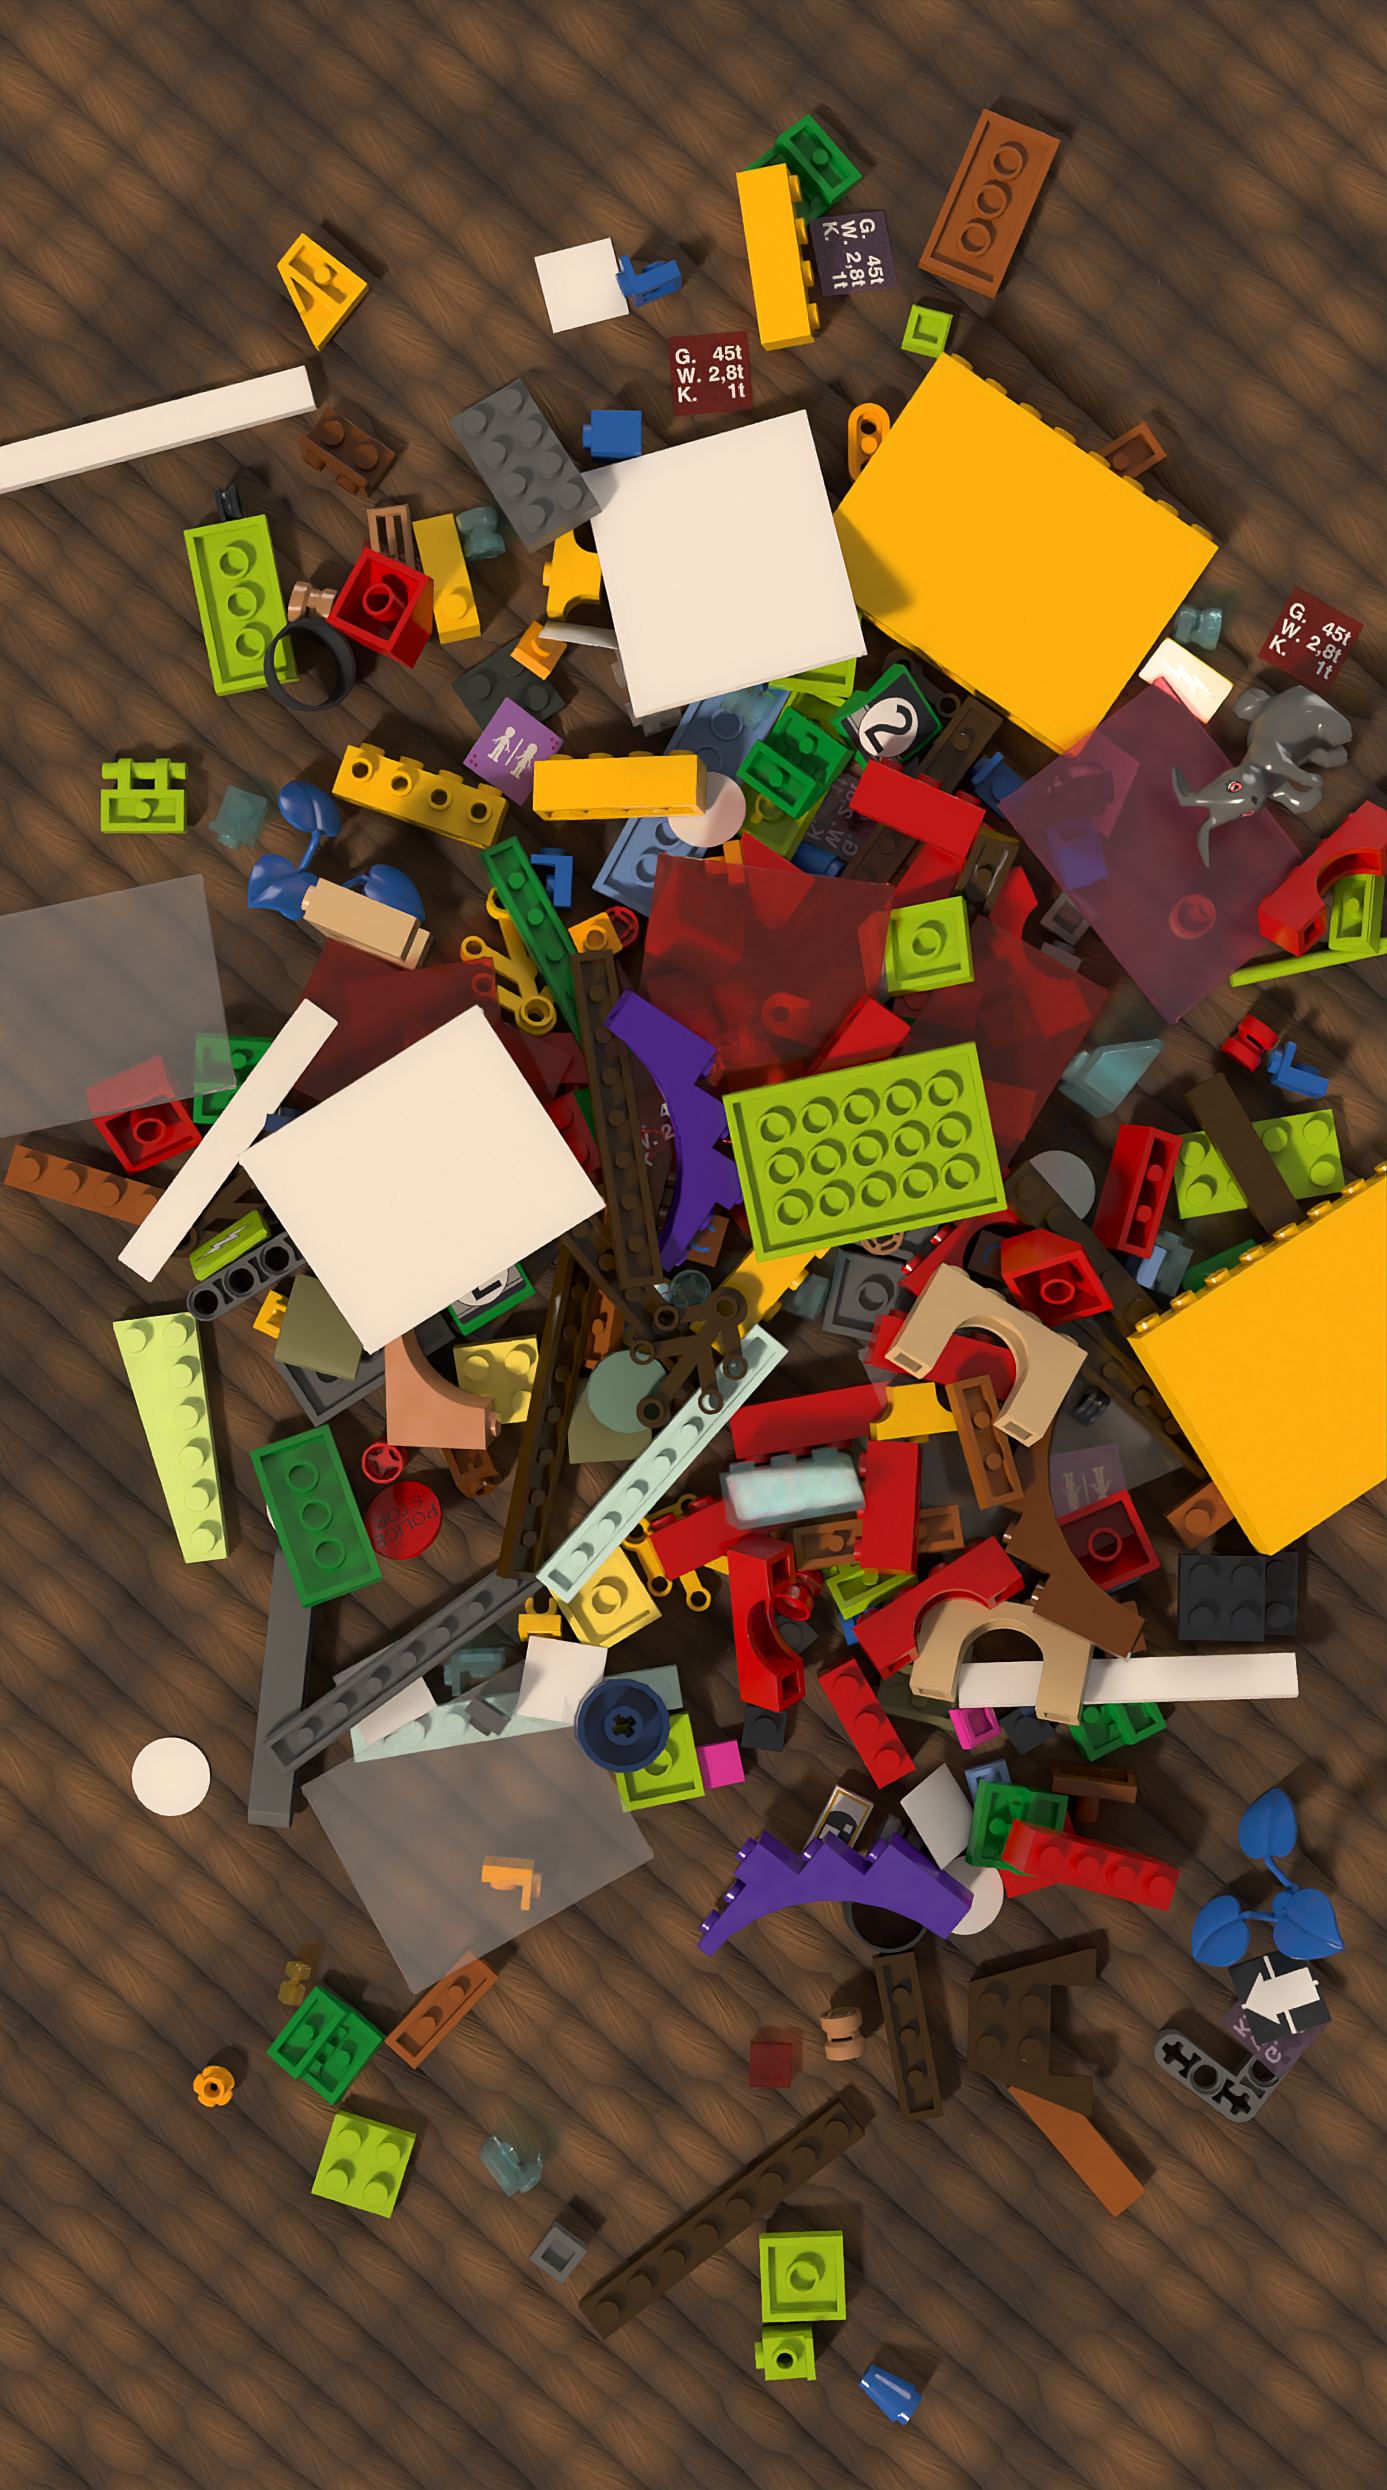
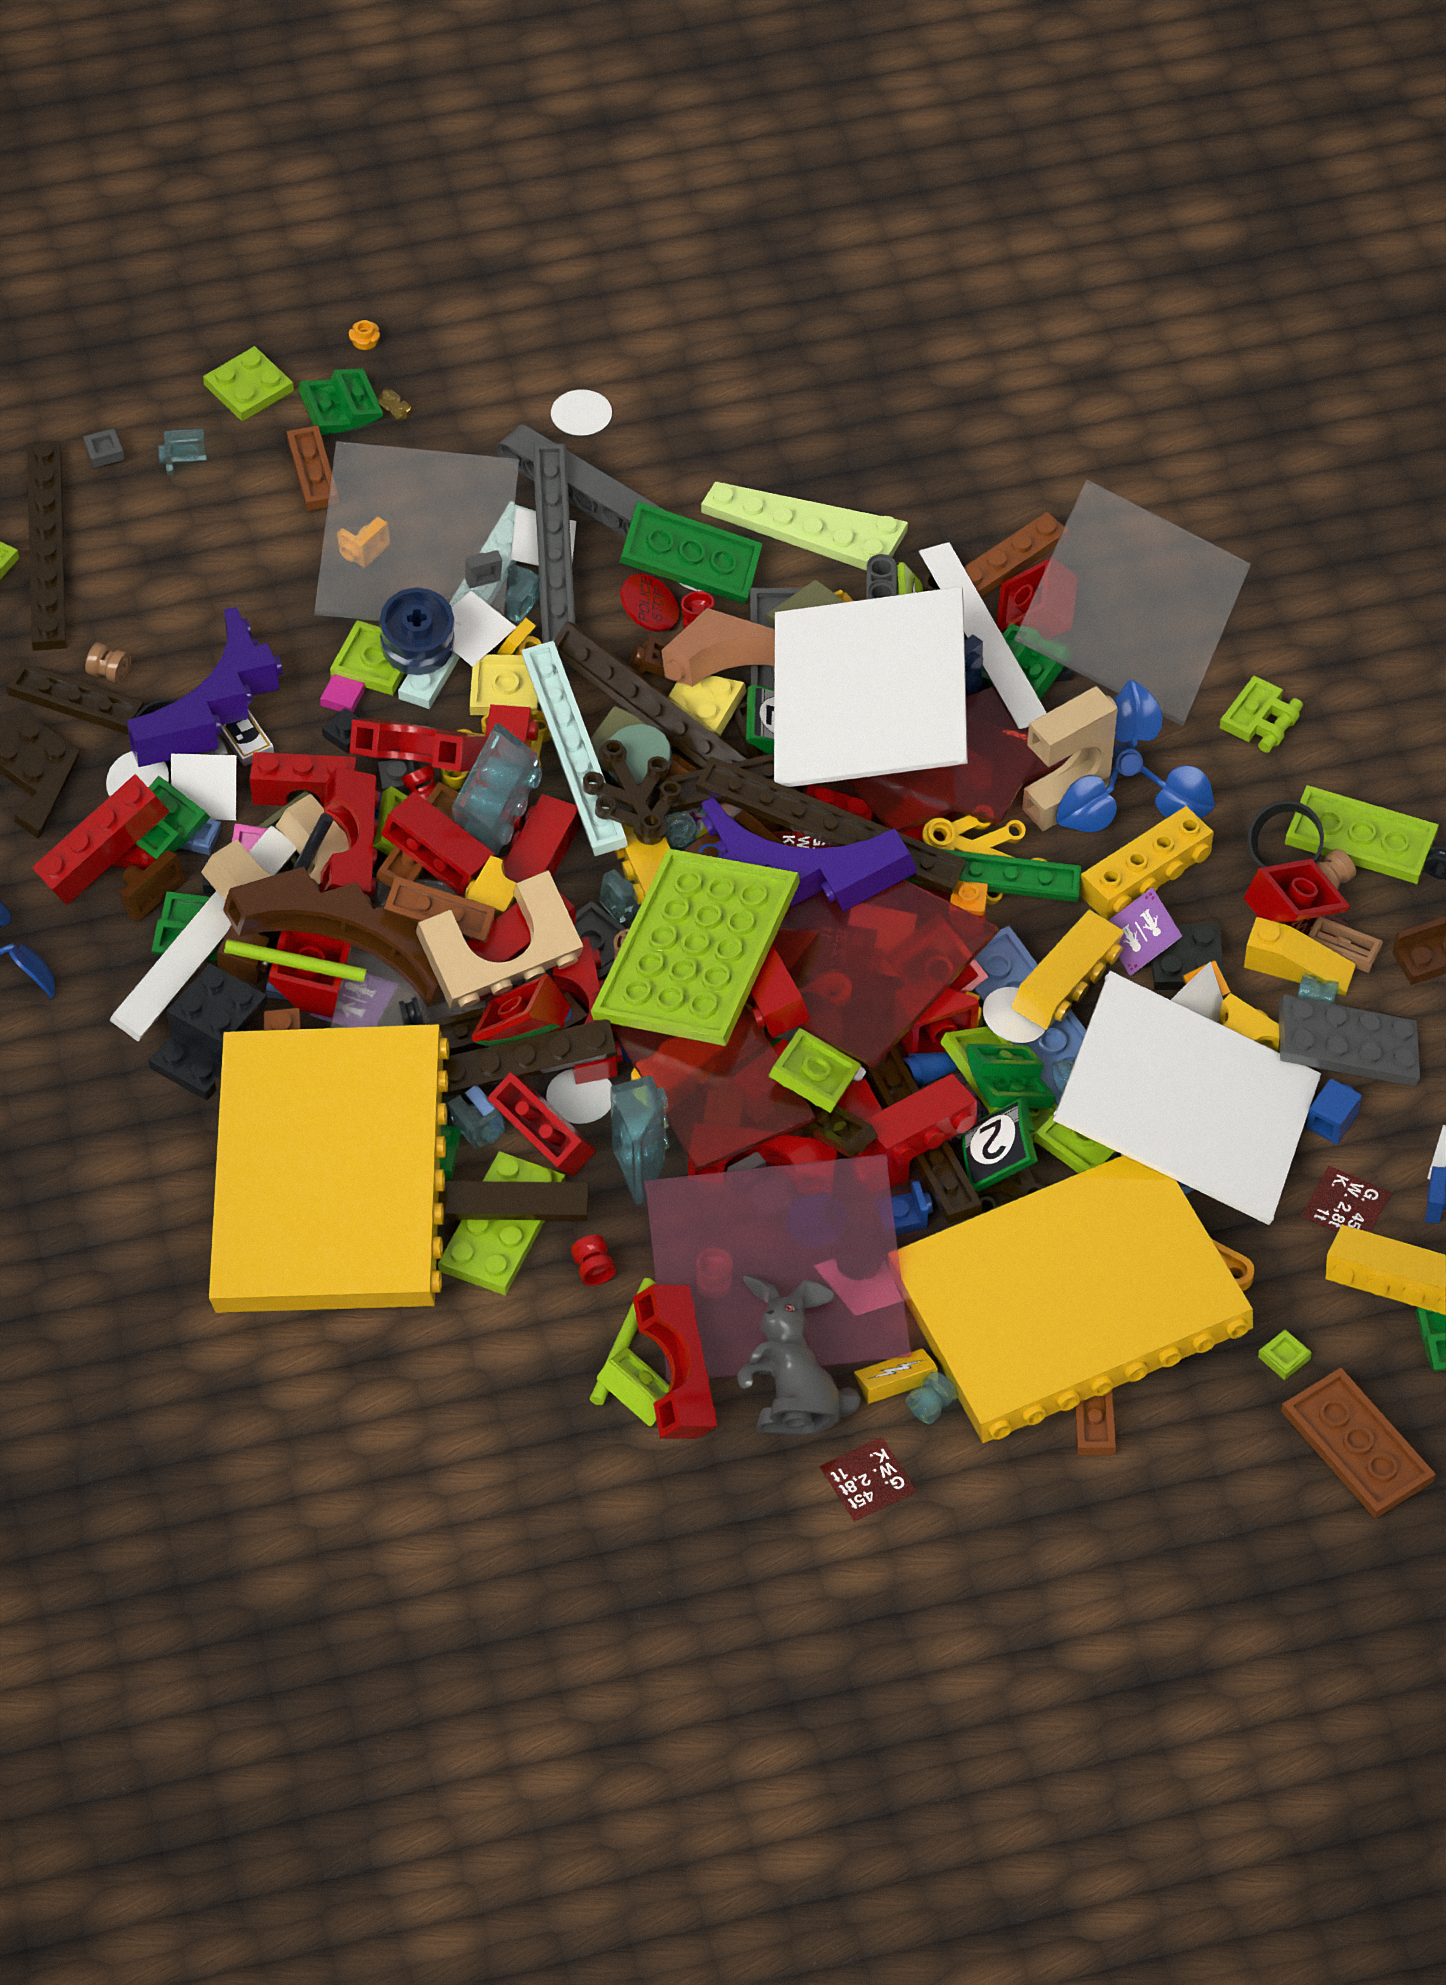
camera: 125 degrees right, 35 degrees down
clear light blue bracket [208,785,270,850] -> none
blue bracket [531,848,574,911] -> none
clear red tile [749,2041,792,2088] -> none
sticker [809,211,898,297] -> none
blue bracket [1267,1041,1330,1099] -> none
none -> lime bar [224,939,367,983]
none -> black bar [292,813,334,871]

